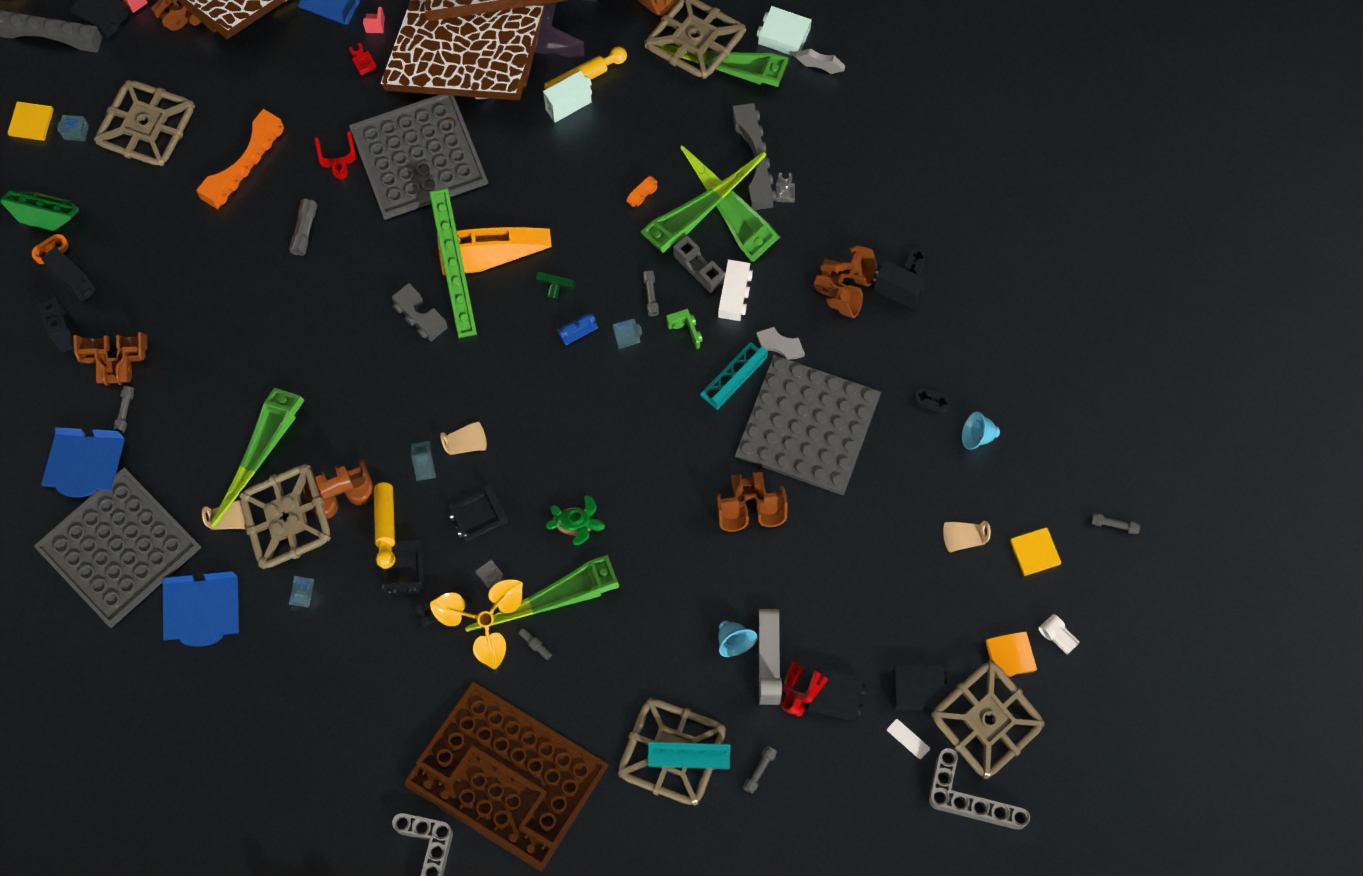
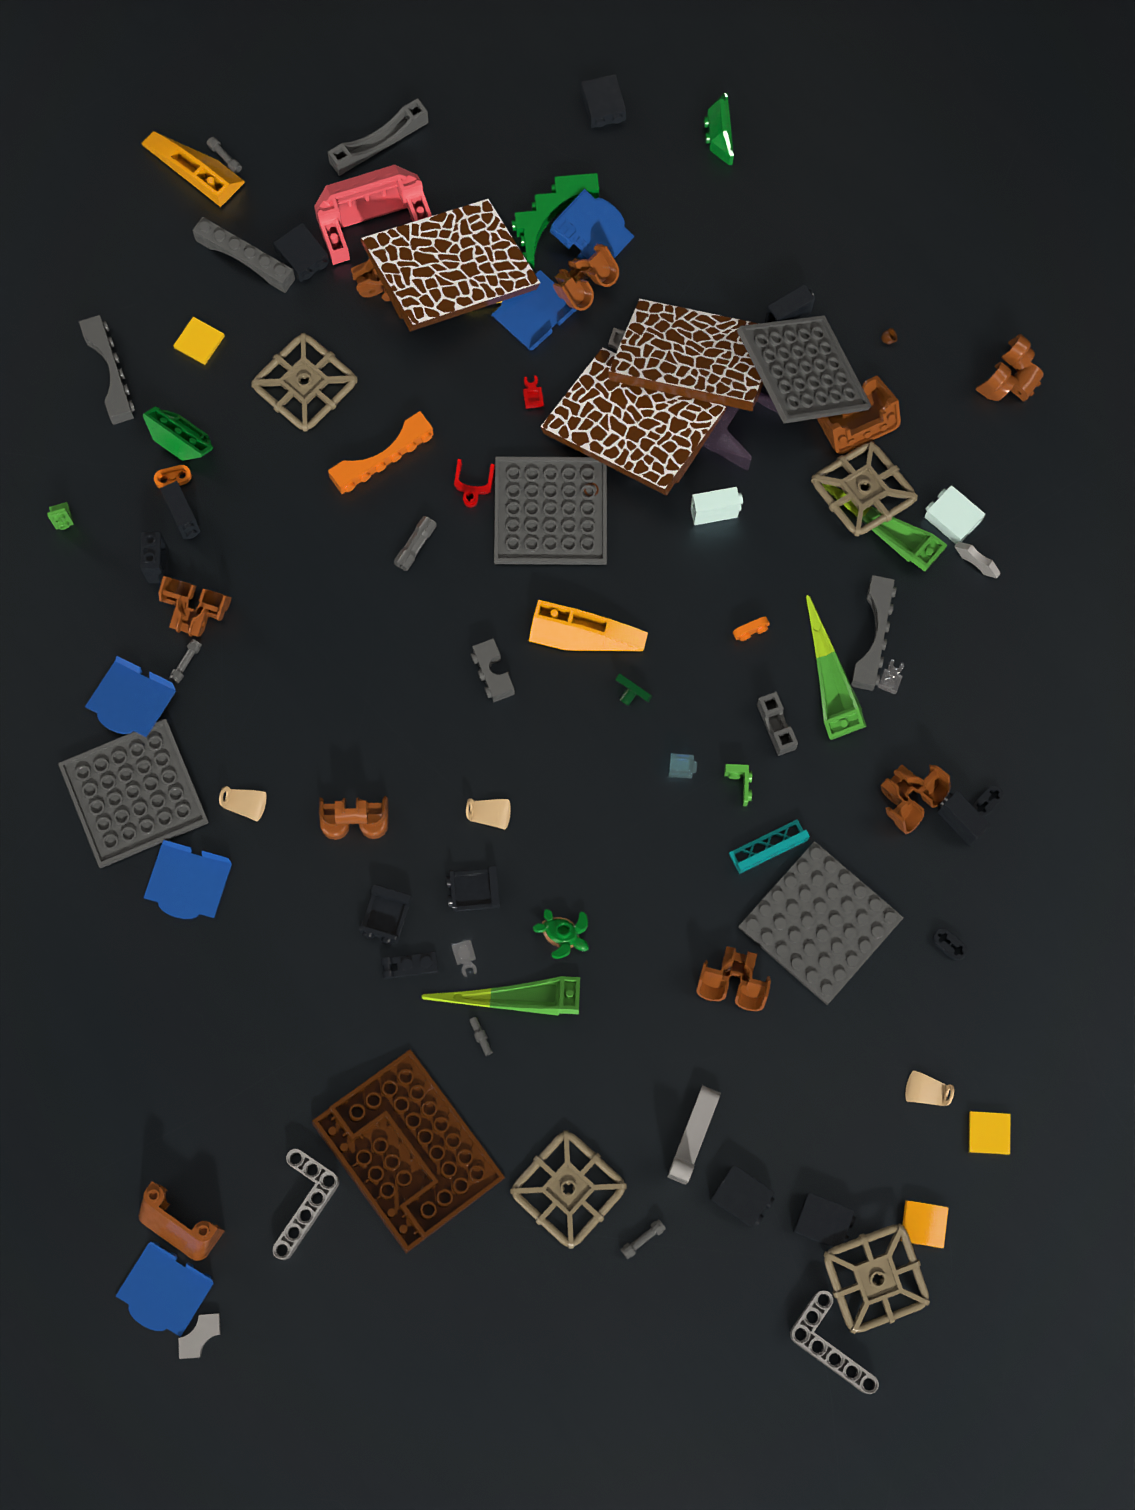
camera: 20 degrees right, 5 degrees up
clear light blue brick [58,115,89,141] -> none
bright green plate [210,388,304,528] -> none
dark tan plate [239,464,331,569] -> none
clear light blue brick [289,576,314,608] -> none
coral panel [363,7,385,33] -> none
yellow piece [374,482,396,569] -> none
clear light blue slope [411,441,436,481] -> none
bright green tile [429,188,477,338] -> none
yellow plant [430,580,523,669] -> none
yellow piece [544,46,627,89] -> none
blue hinge [557,313,598,345] -> none
bright green plate [641,152,766,253] -> none
dark grey bar [643,271,659,316] -> none
teal fence [648,742,731,769] -> none
white brick [718,260,753,321] -> none
medium azure hat [718,620,758,657] -> none
light grey tile [756,327,805,361] -> none
red piece [782,661,828,717] -> none
white sticker [887,719,930,759] -> none
medium azure hat [962,412,1000,450] -> none
white piece [1038,614,1080,655] -> none
dark grey bar [1091,513,1140,535] -> none

